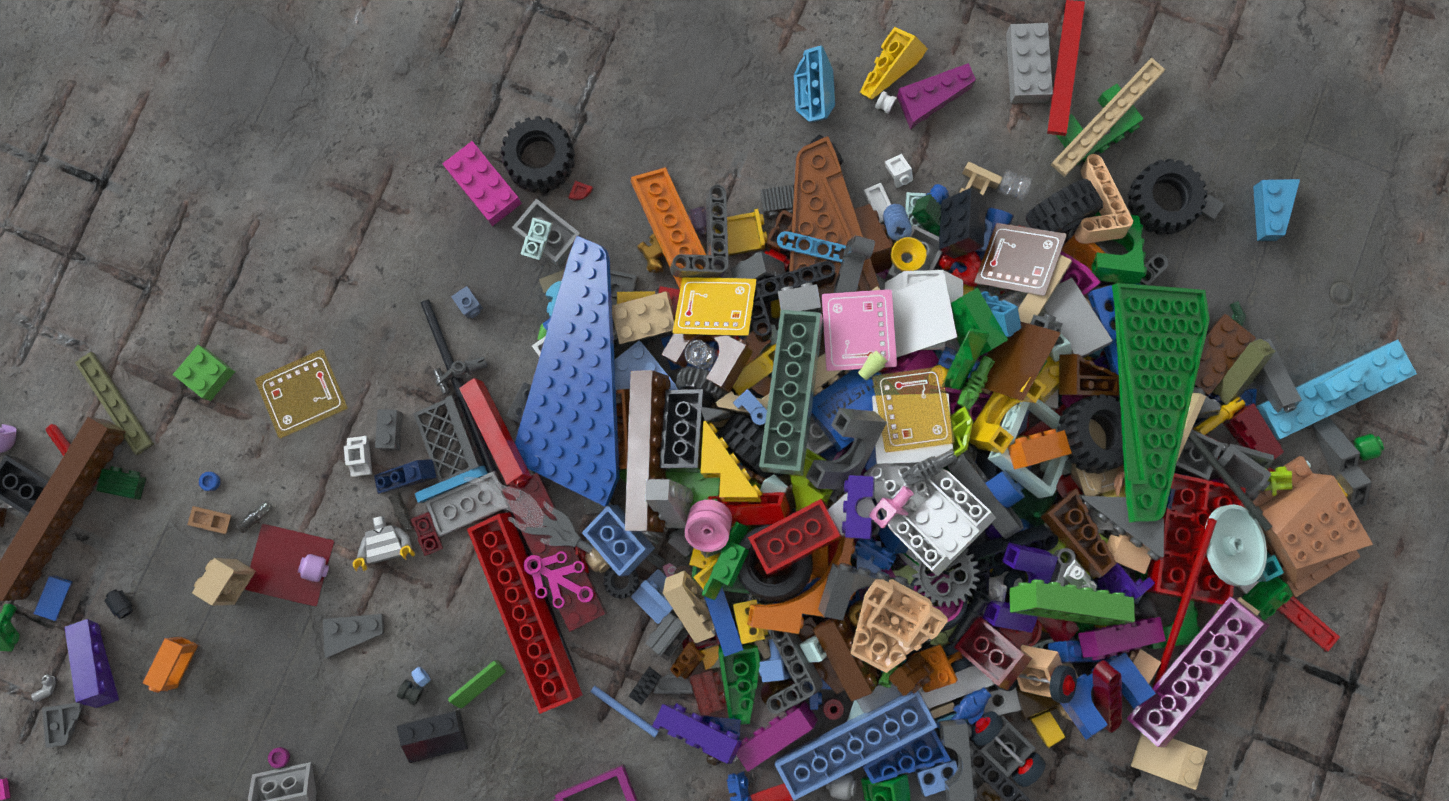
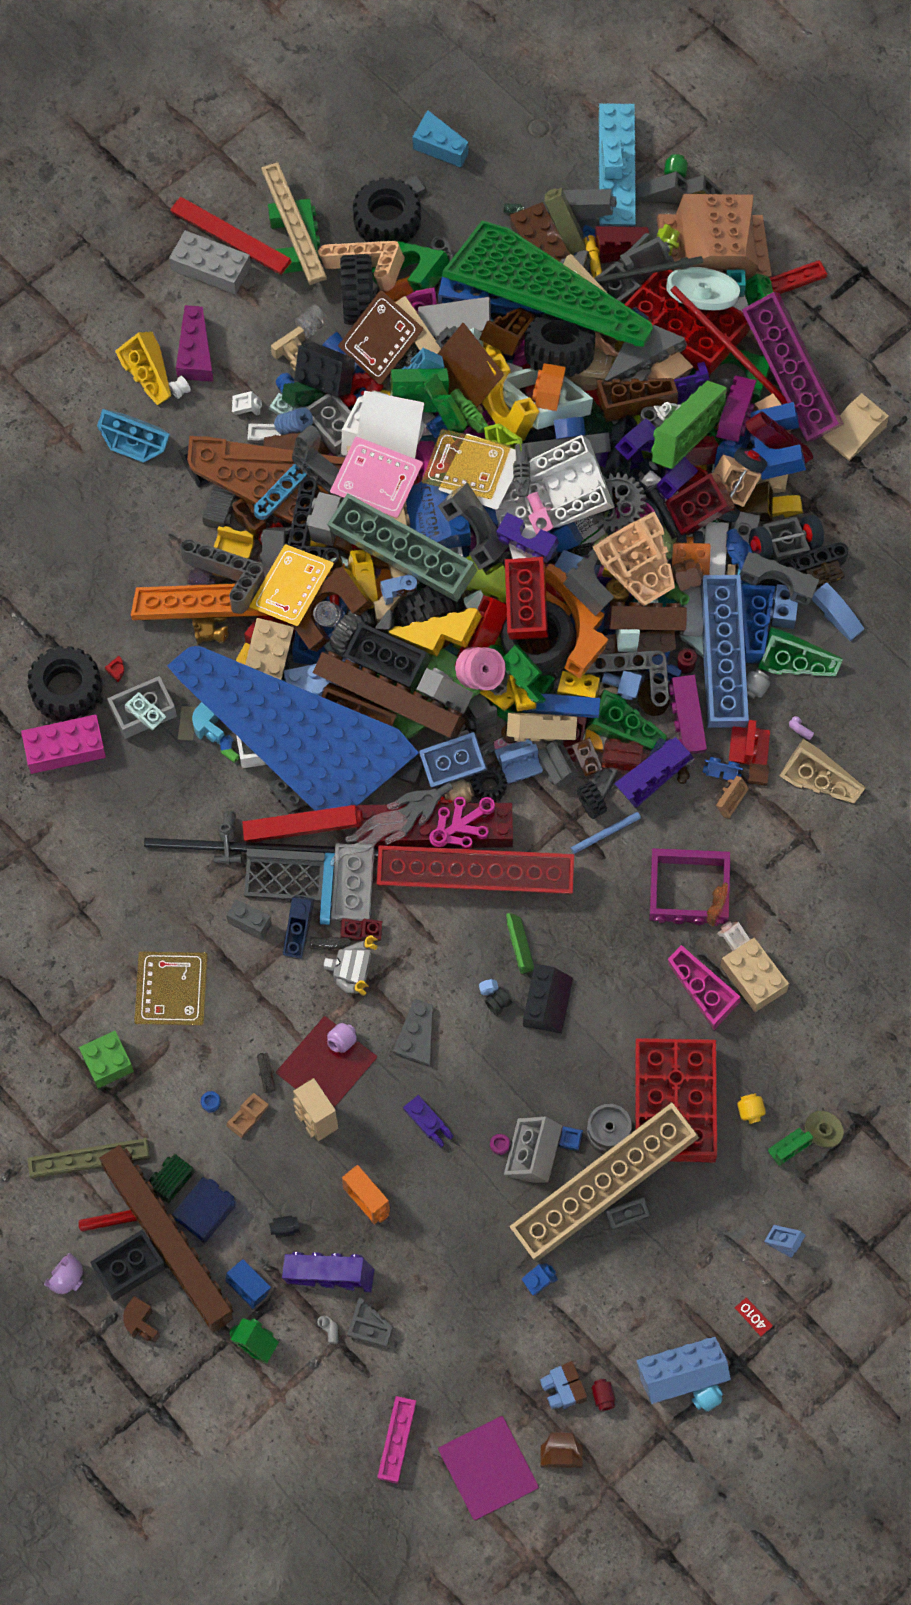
camera: 65 degrees left, 15 degrees down
white brick [344,436,372,477] -> none
sand blue brick [451,286,483,319] -> none
blue hinge [854,539,897,571] -> none
yellowish green cone [858,351,887,380] -> none
yellow piece [891,237,927,272] -> none
none -> clear blue brick [172,1177,236,1243]
none -> dark purple hinge [403,1095,454,1148]

